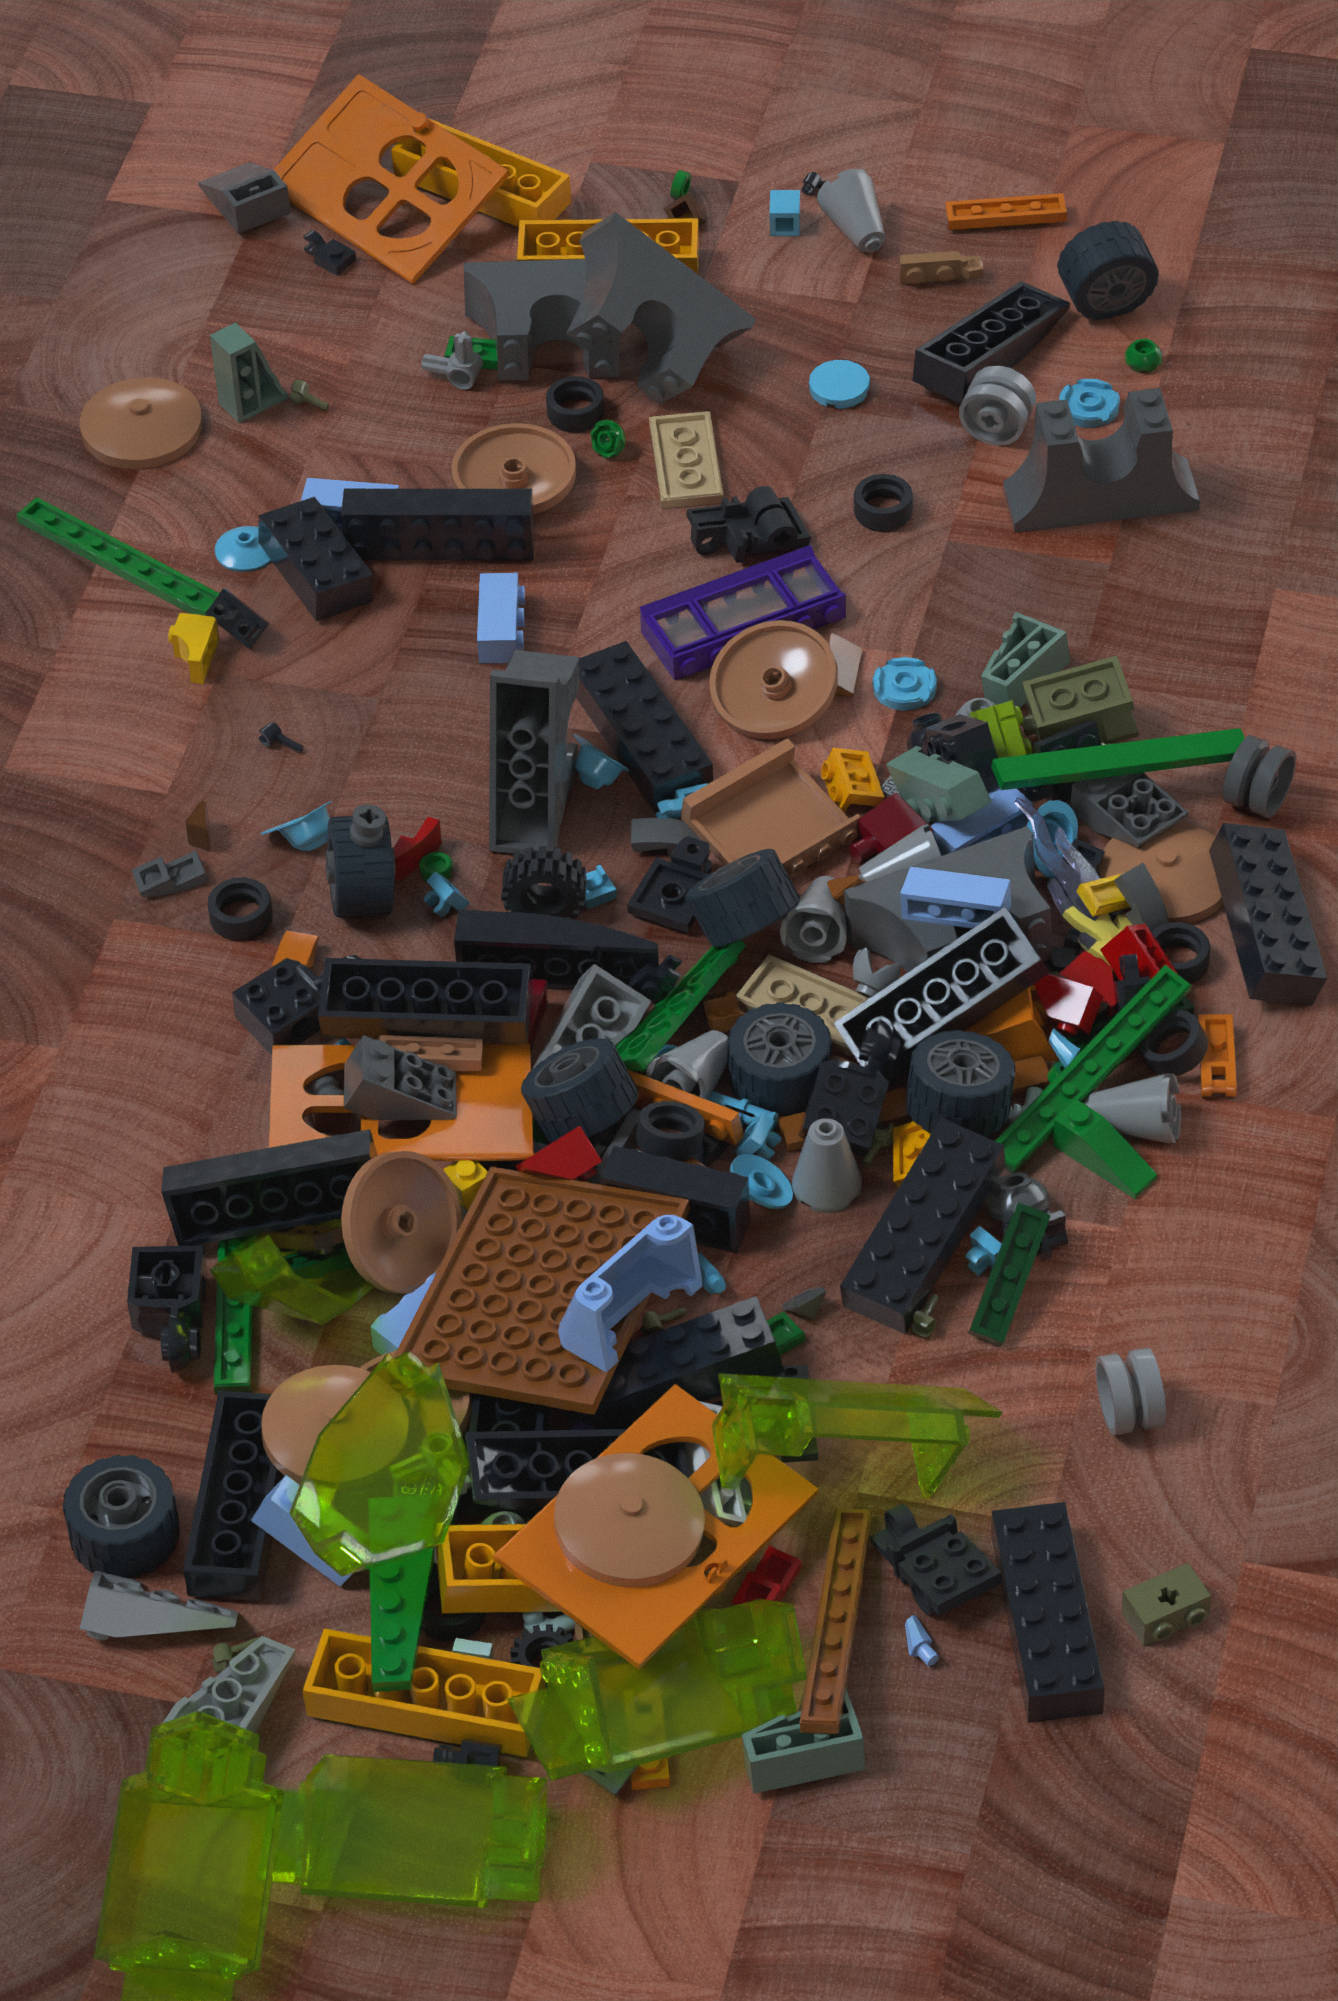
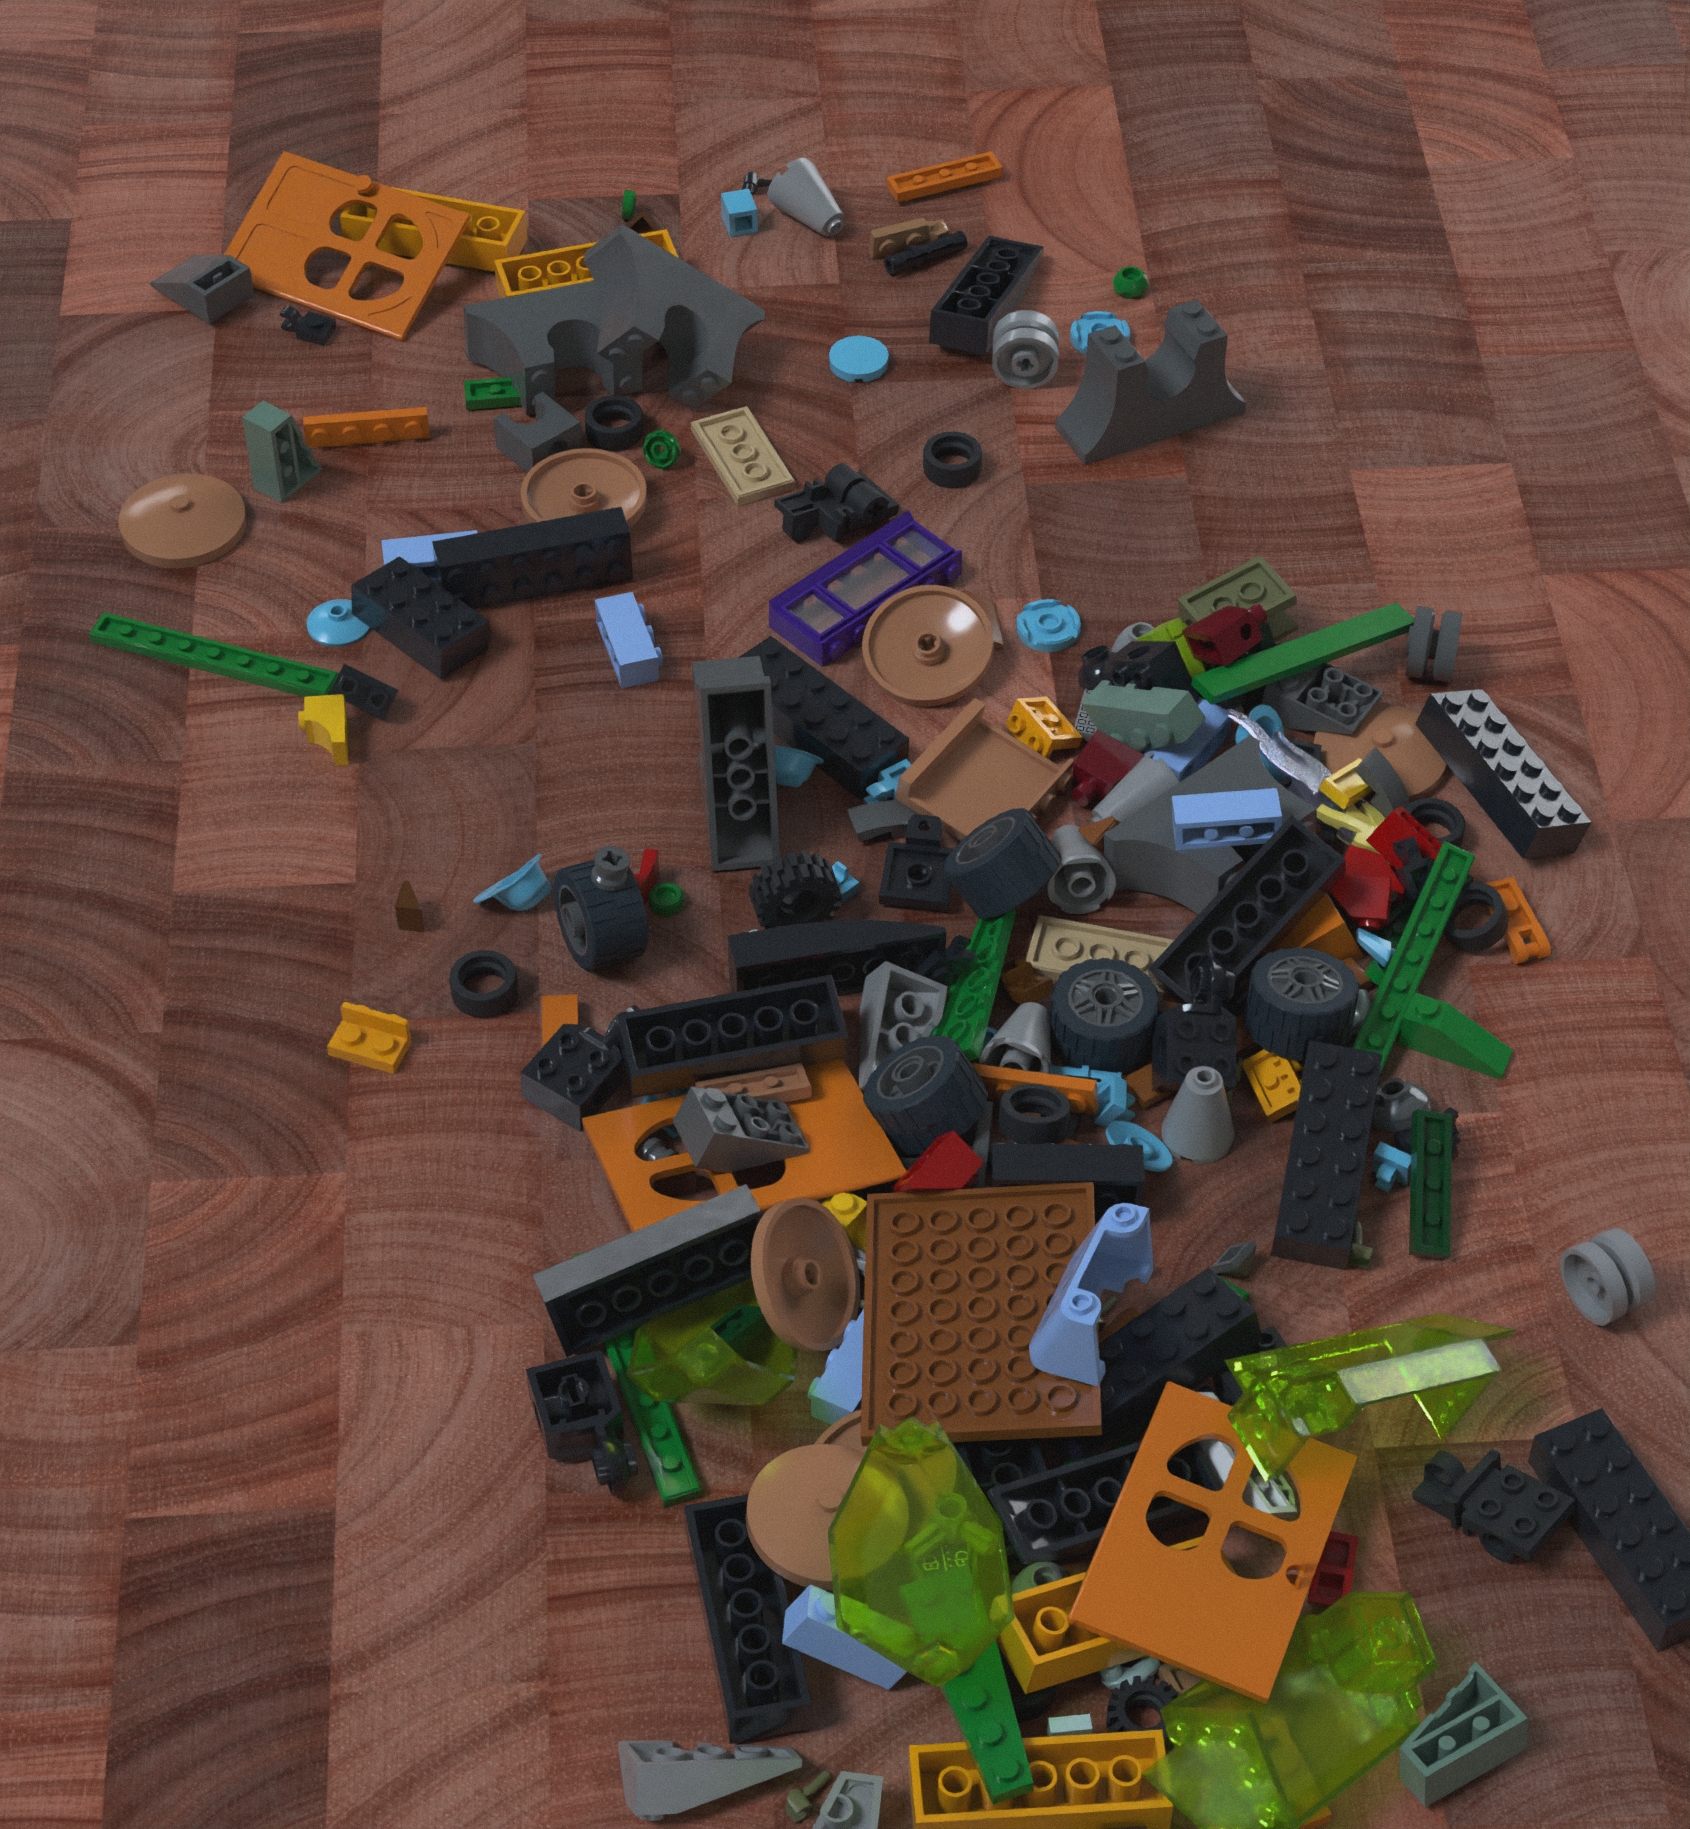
camera: 20 degrees left, 0 degrees up
black wheel [63,1455,180,1578] -> none
dark grey slope [131,850,209,897] -> none
black hand [259,722,304,753] -> none
dark brown plate [262,1225,344,1255] -> none
olive hand [290,380,329,411] -> none
light grey axle [421,331,483,390] -> none
medium azure tile [424,871,470,917] -> none
nougat dish [554,1453,705,1587] -> none
dark orange tile [799,1508,873,1734] -> none
light grey piece [853,948,900,998] -> none
light blue bar [905,1615,939,1667] -> none
sand green wedge [981,612,1071,708] -> none
black wheel [1057,221,1159,320] -> none
light grey cone [1083,1074,1181,1143] -> none
none -> orange plate [303,407,430,448]
none -> light orange bracket [327,1002,412,1074]
none -> dark grey piece [494,391,583,473]
none -> black pin [884,231,968,275]
none -> dark red torso [1182,604,1267,666]

